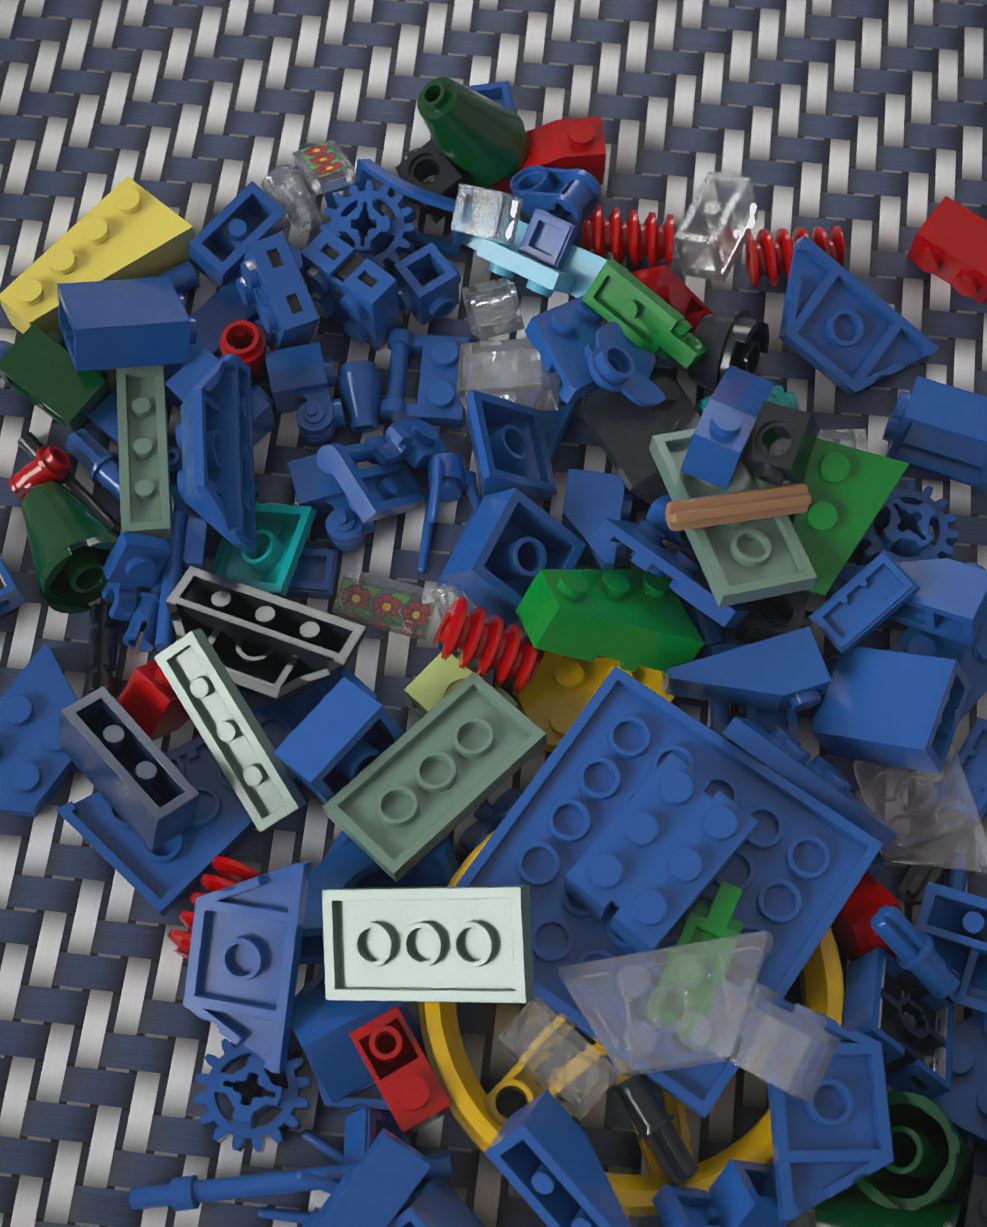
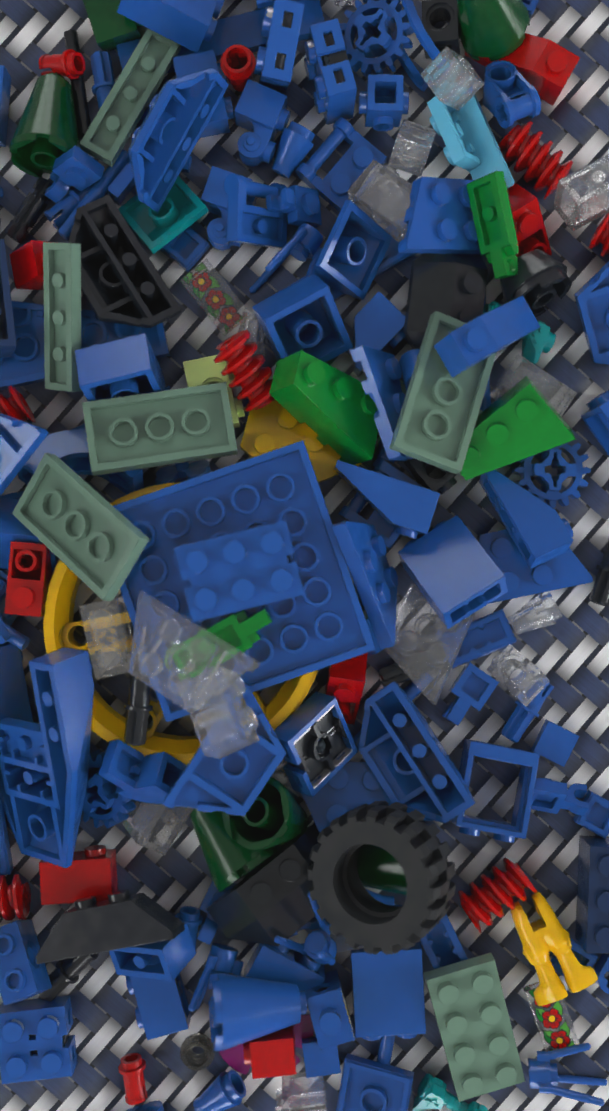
camera: 35 degrees right, 20 degrees up
tile [518,208,580,270] -> none
blue plate [588,322,666,407] -> none
medium nougat axle [665,483,811,531] -> none
black brick [743,401,820,486] -> none
blue plate [809,550,921,656] -> none
blue axle [870,905,961,999] -> none

